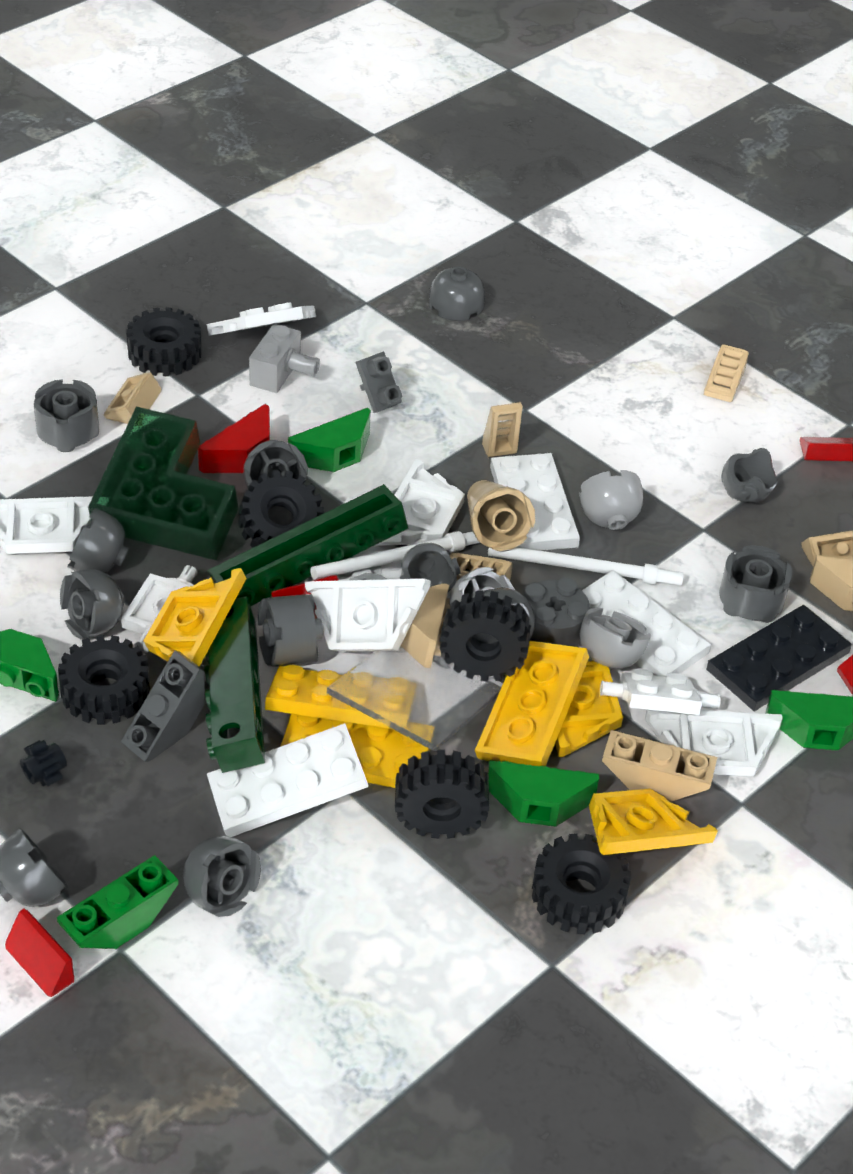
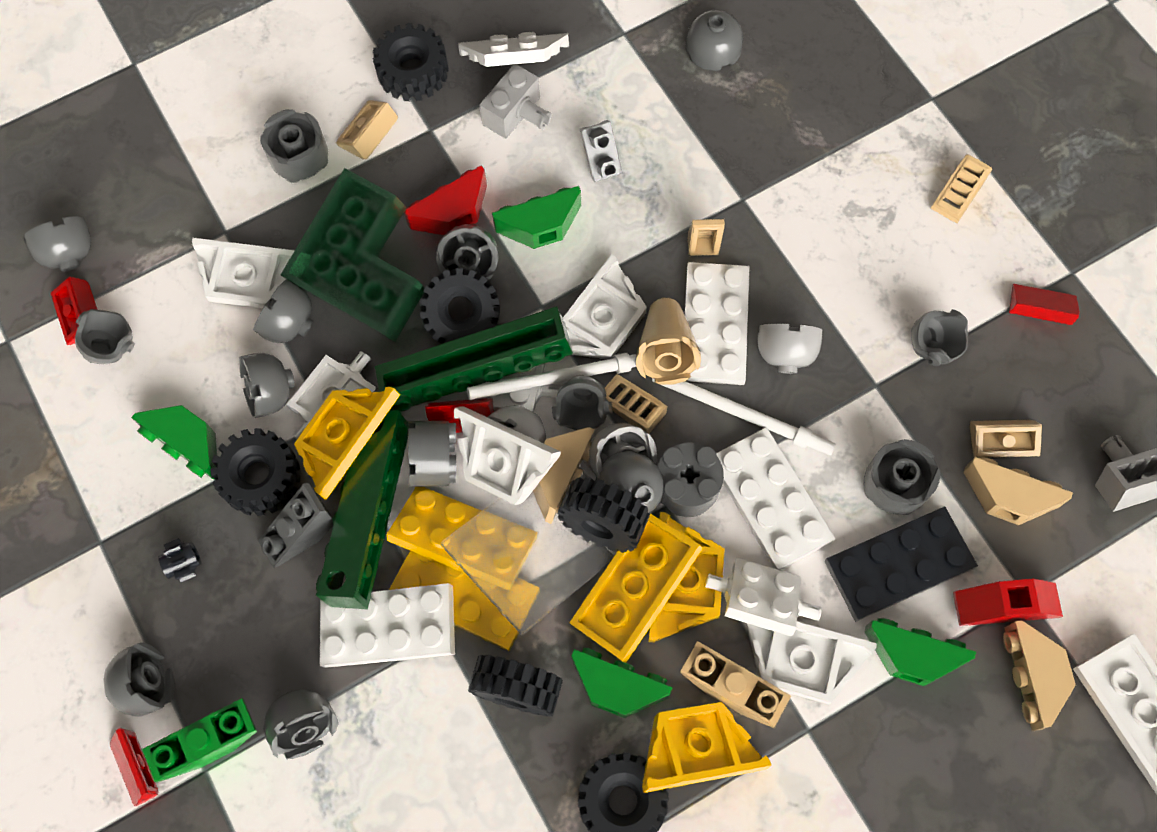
camera: 20 degrees right, 25 degrees up
light grey cylinder [579,608,651,671] -> none

